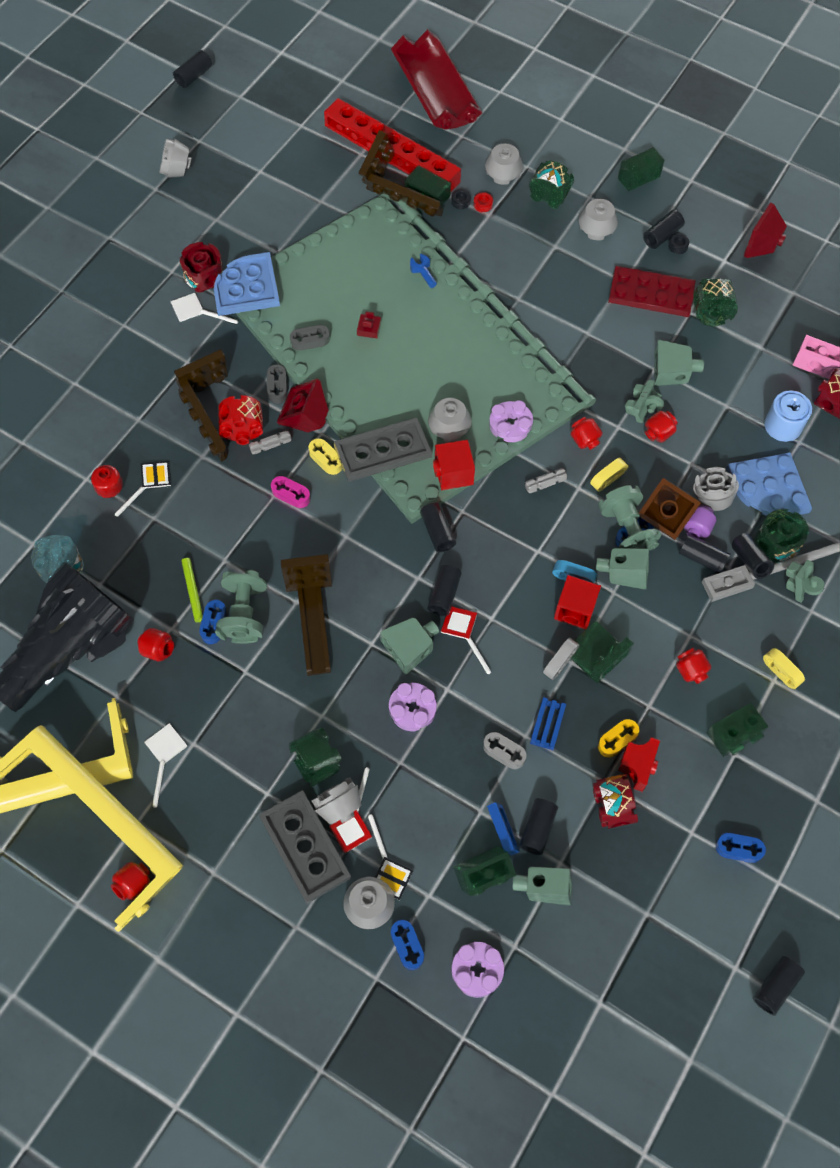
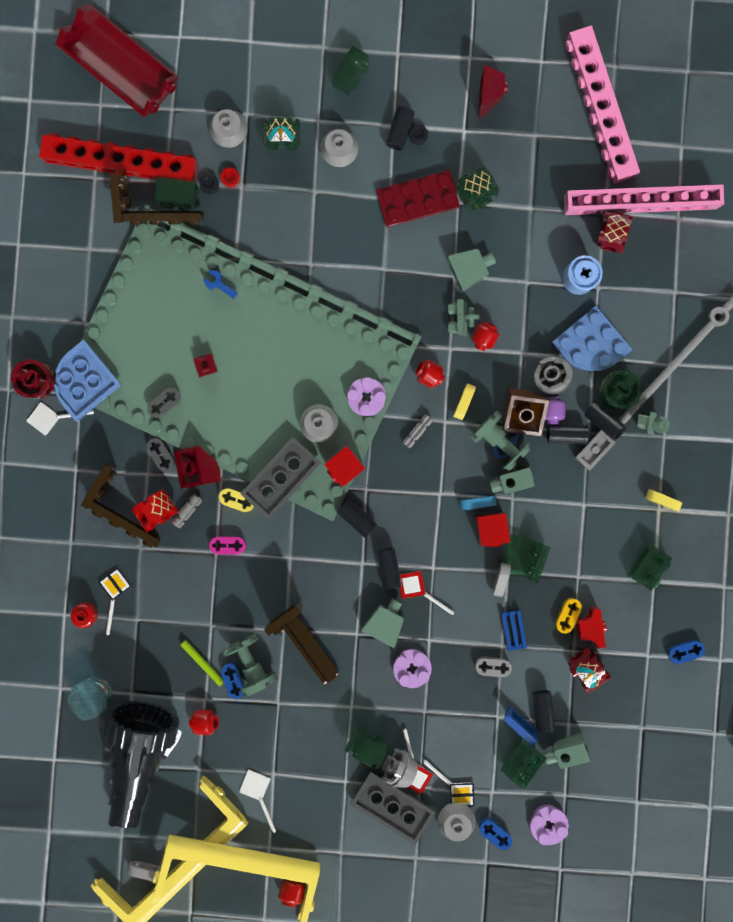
camera: 20 degrees left, 25 degrees up
red head [676,647,712,684] -> none

